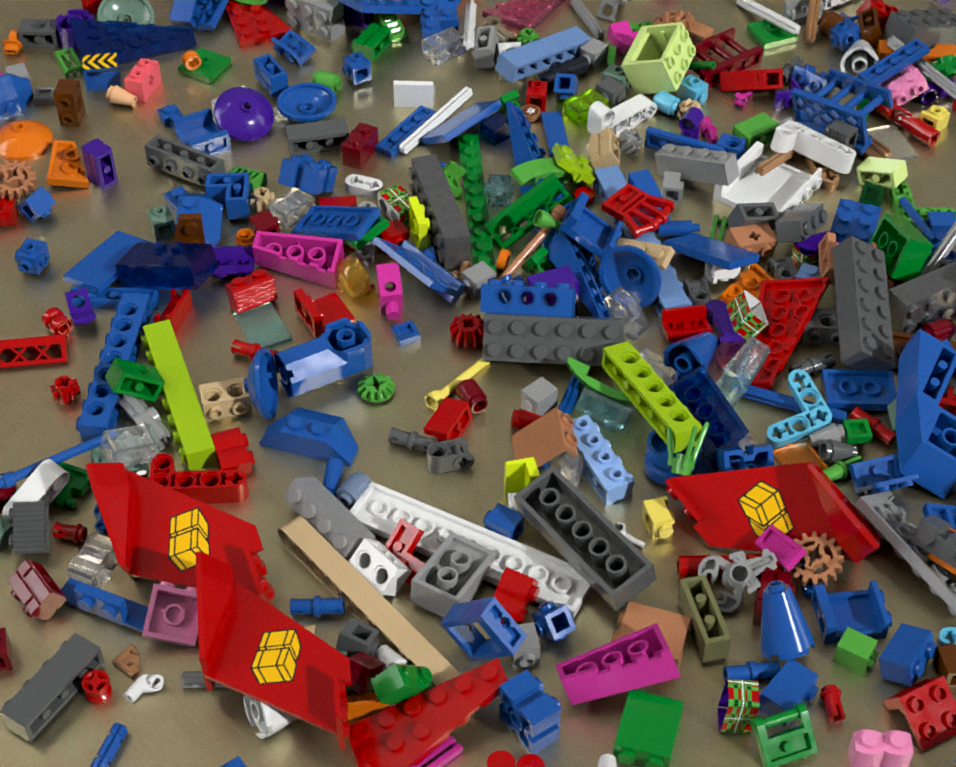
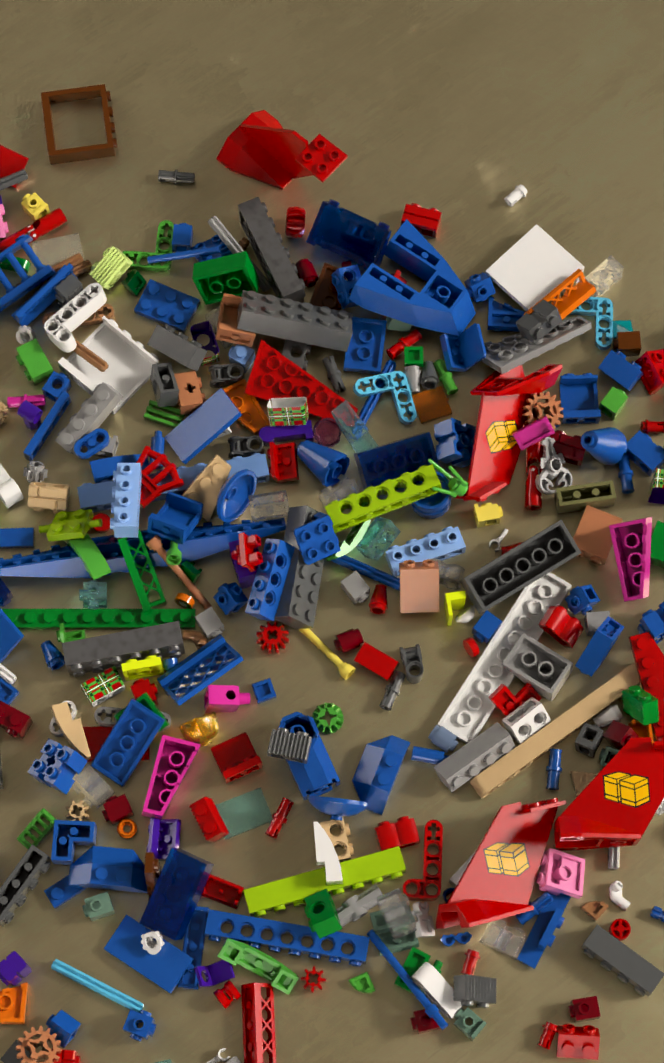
camera: 85 degrees left, 25 degrees up
brick [7,559,67,621] -> none
none -> tan slope [51,702,91,760]
none -> medium azure axle [51,959,144,1012]
none -> blue plate [74,428,110,459]
none -> light blue brick [110,463,142,538]
none -> white animal [140,931,164,955]
none -> bright green slope [217,938,299,995]
none -> red hips [231,532,263,572]
none -> dark grey brick [267,727,312,764]
none -> blue bracket [294,512,341,565]
none -> white slope [313,821,343,885]
none -> bright green tile [349,972,376,993]
none -> red tile [463,637,480,658]
none -> blue axle [515,892,553,925]

